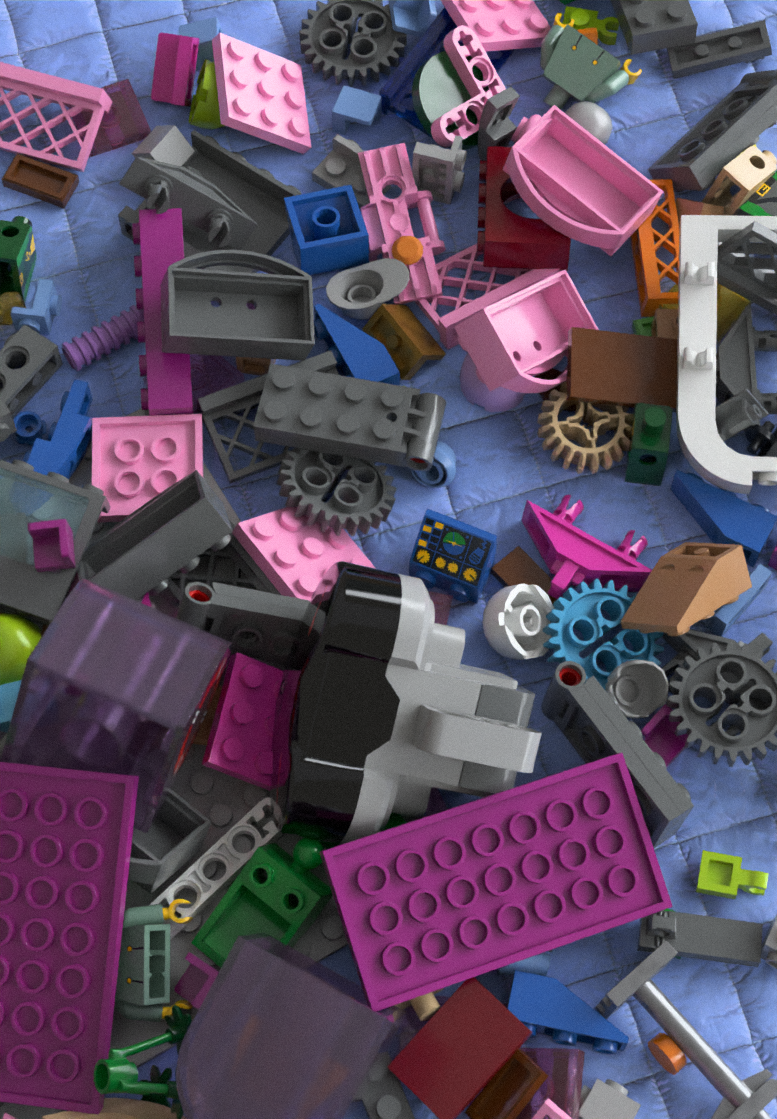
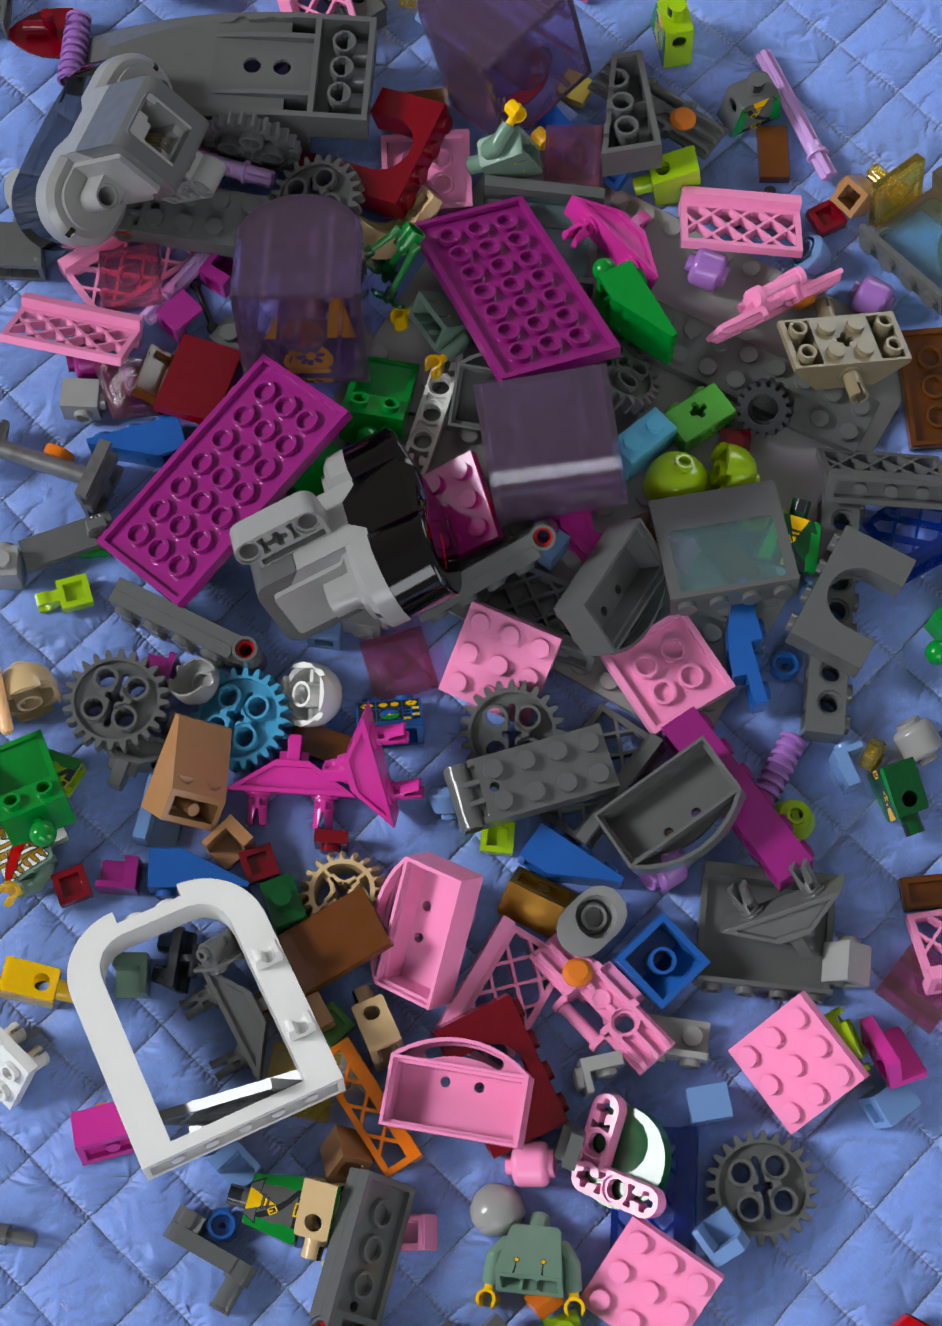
camera: 150 degrees right, 5 degrees up
magenta panel [27,519,76,572] -> none
magenta panel [174,952,236,1018] -> none
none -> medium nougat panel [202,814,256,871]
none -> dark red plate [238,842,281,886]
none -> dark red plate [314,828,350,856]
none -> dark pink connector [321,700,424,828]
none -> tan torso [351,985,404,1073]
none -> bright pink slope [400,1213,438,1252]
none -> lime cone [775,799,815,841]

